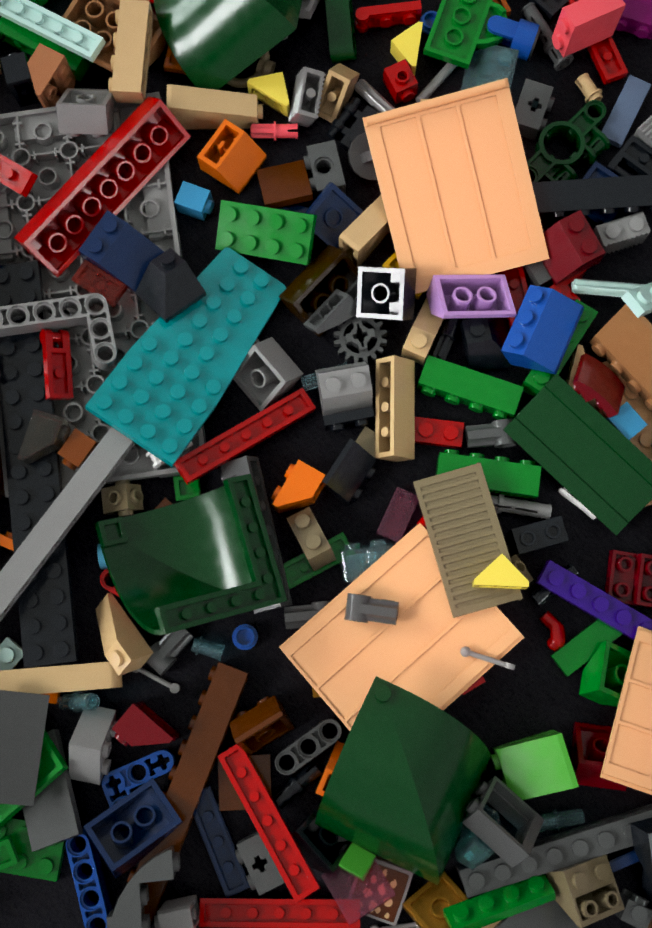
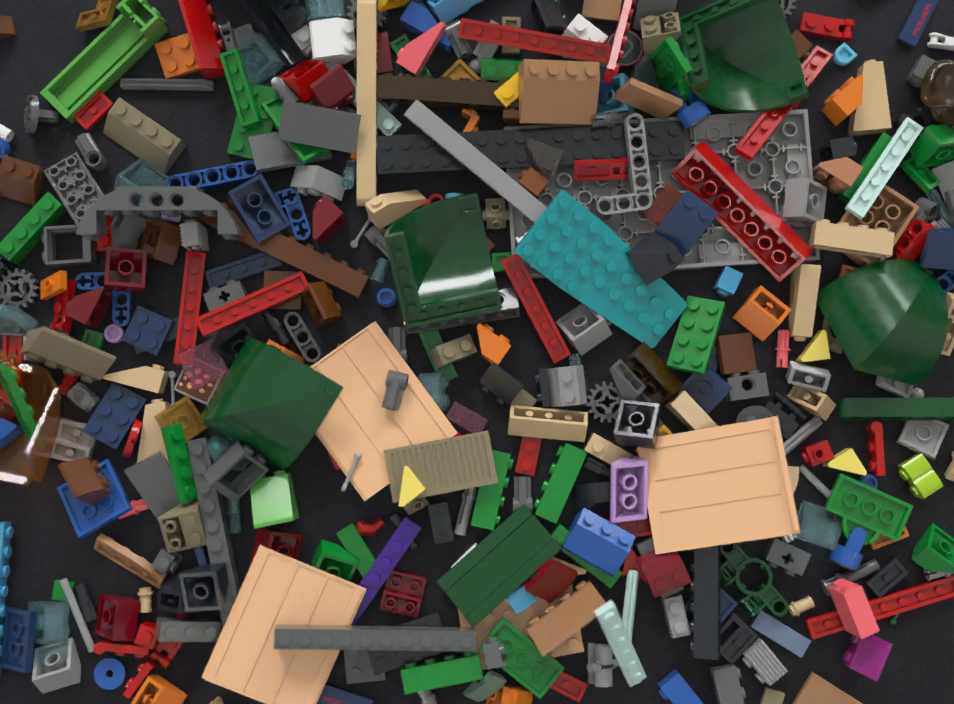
camera: 90 degrees right, 5 degrees up
bright green slope [338,843,376,881] -> none

